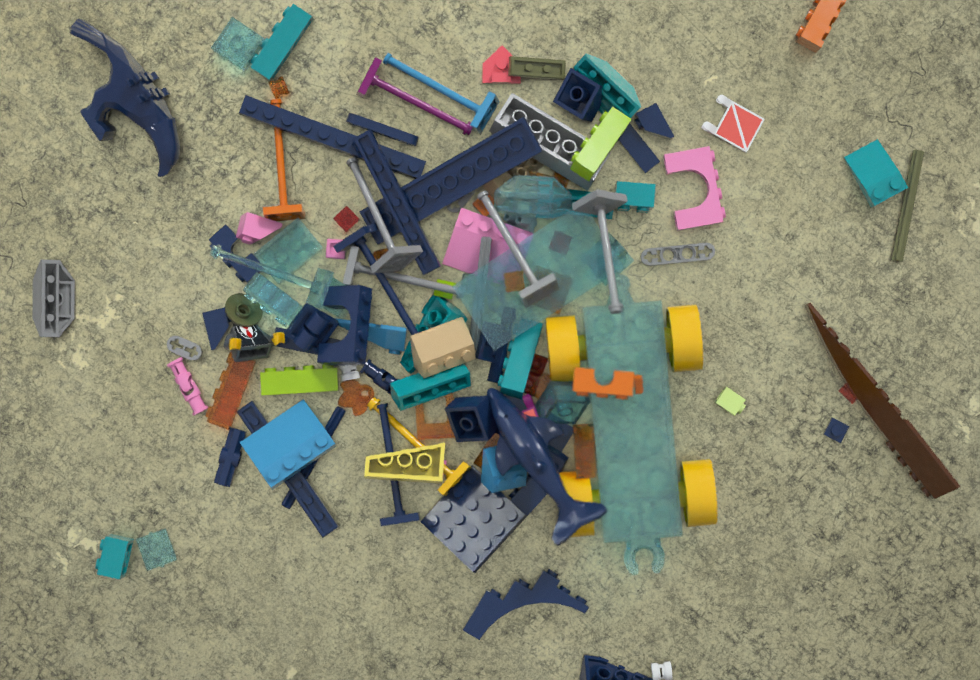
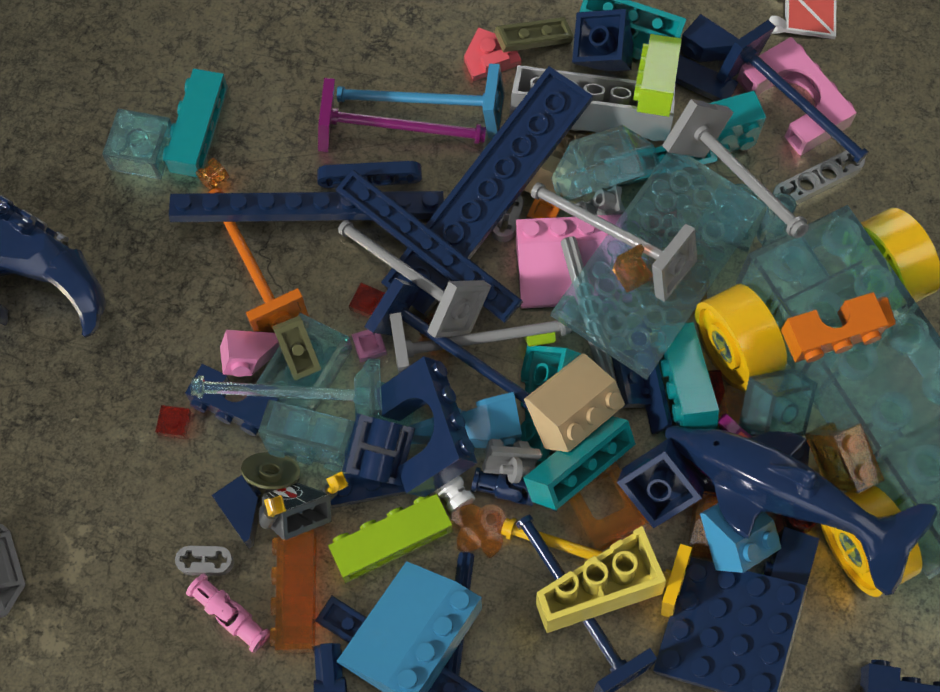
camera: 20 degrees left, 20 degrees down
none -> clear red plate [155,405,191,439]
none -> olive slope [272,315,322,381]
none -> light grey hips [482,439,542,483]
none -> dark blue tile [716,20,869,164]

